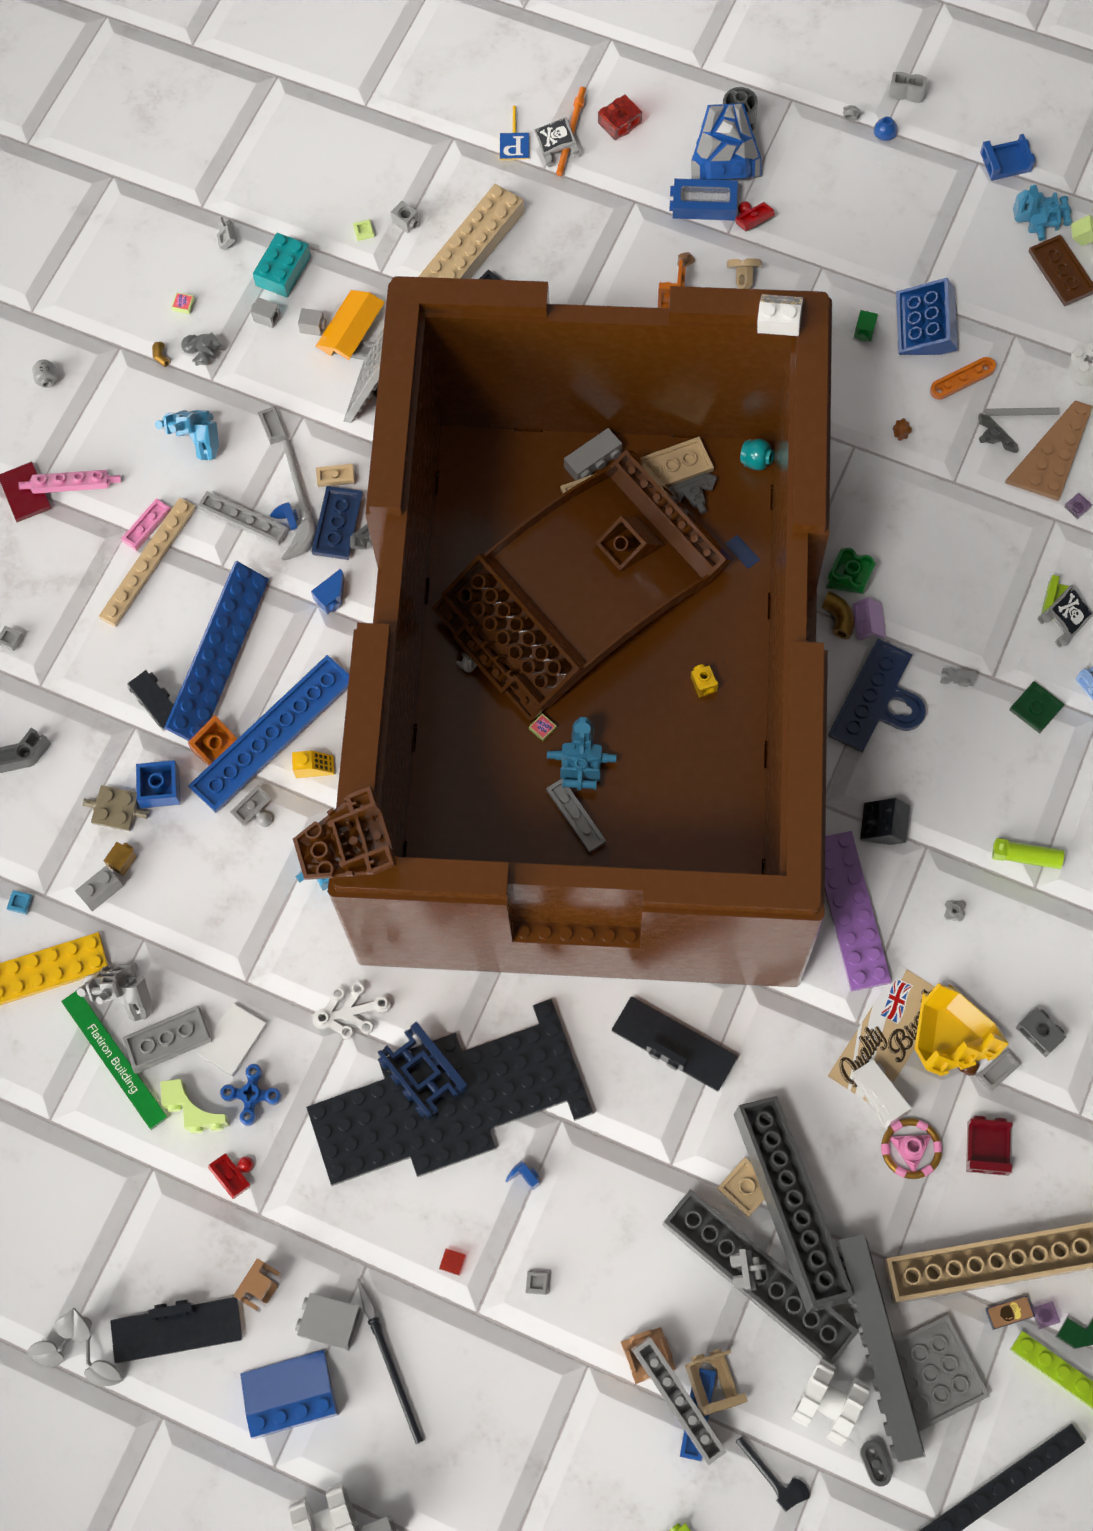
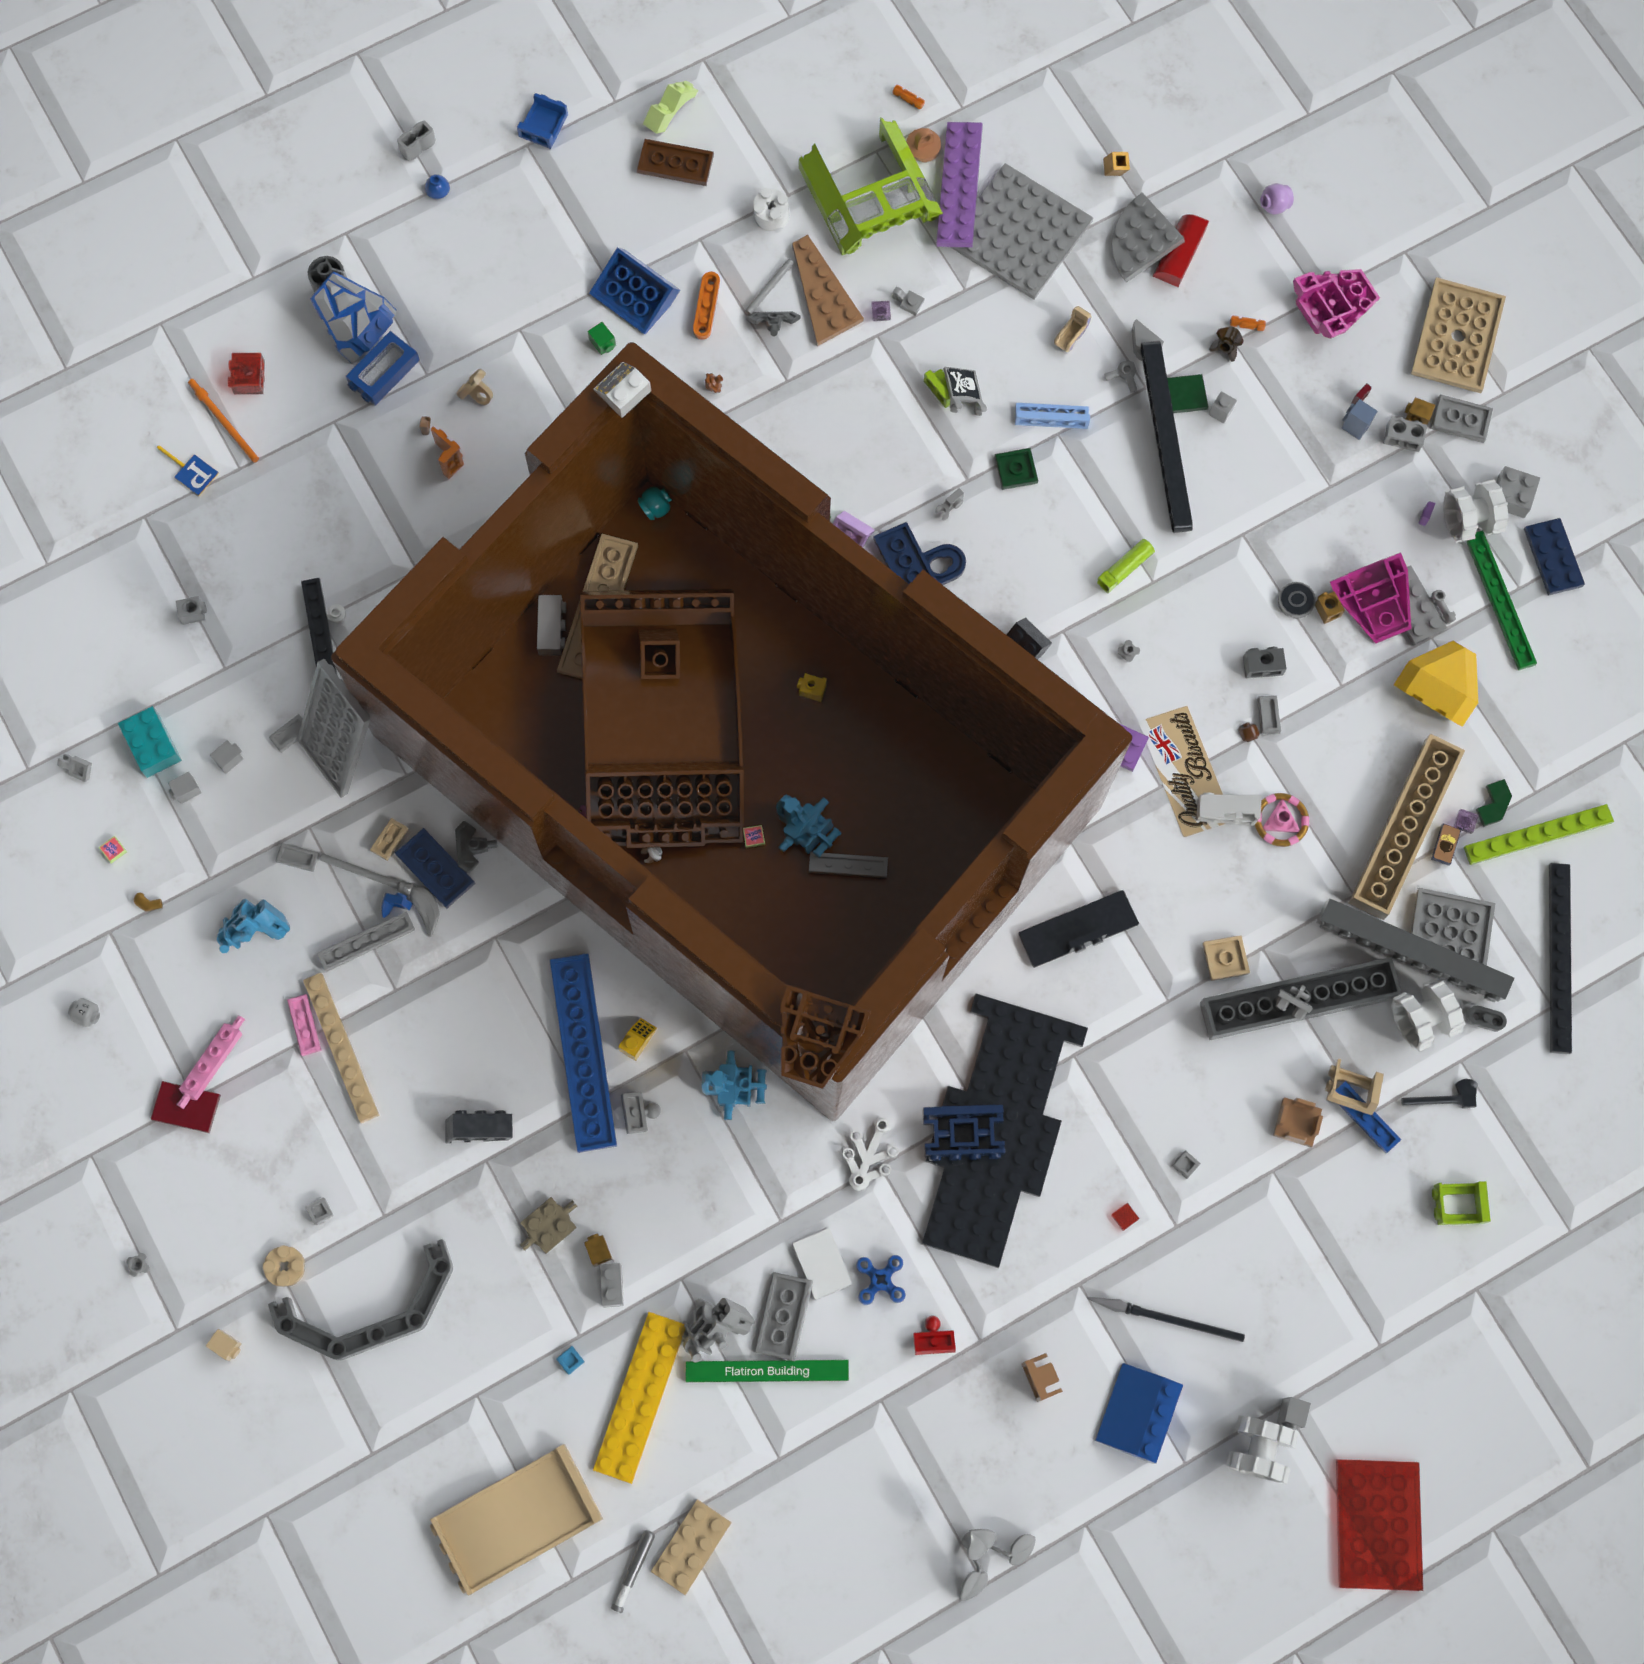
camera: 60 degrees left, 5 degrees up
black bracket [110,1297,243,1364] -> none
blue brick [136,760,181,808] -> none
yellowish green arch [160,1079,229,1134] -> none
blue plate [164,561,269,745] -> none
dark grey animal [181,332,224,366] -> none
orange slope [188,715,237,766] -> none
light grey panel [295,1293,361,1351] -> none
blue slope [311,569,345,615] -> none
light orange slope [316,290,385,360] -> none
yellowish green tile [353,219,374,241] -> none
tan brick [418,184,524,279] -> none
blue plate [505,1160,540,1190] -> none
flag [534,117,580,167] -> none
light grey brick [631,1336,726,1465] -> none
dark grey piece [668,472,717,514] -> none
dark blue sticker [725,535,760,569] -> none
dark grey brick [734,1096,853,1314] -> none
red plate [735,201,775,232] -> none
light grey plate [843,105,860,120] -> none
yellow panel [914,983,1009,1076] -> none
dark red panel [966,1116,1013,1176] -> none
dark azure piece [1013,185,1072,241] -> none

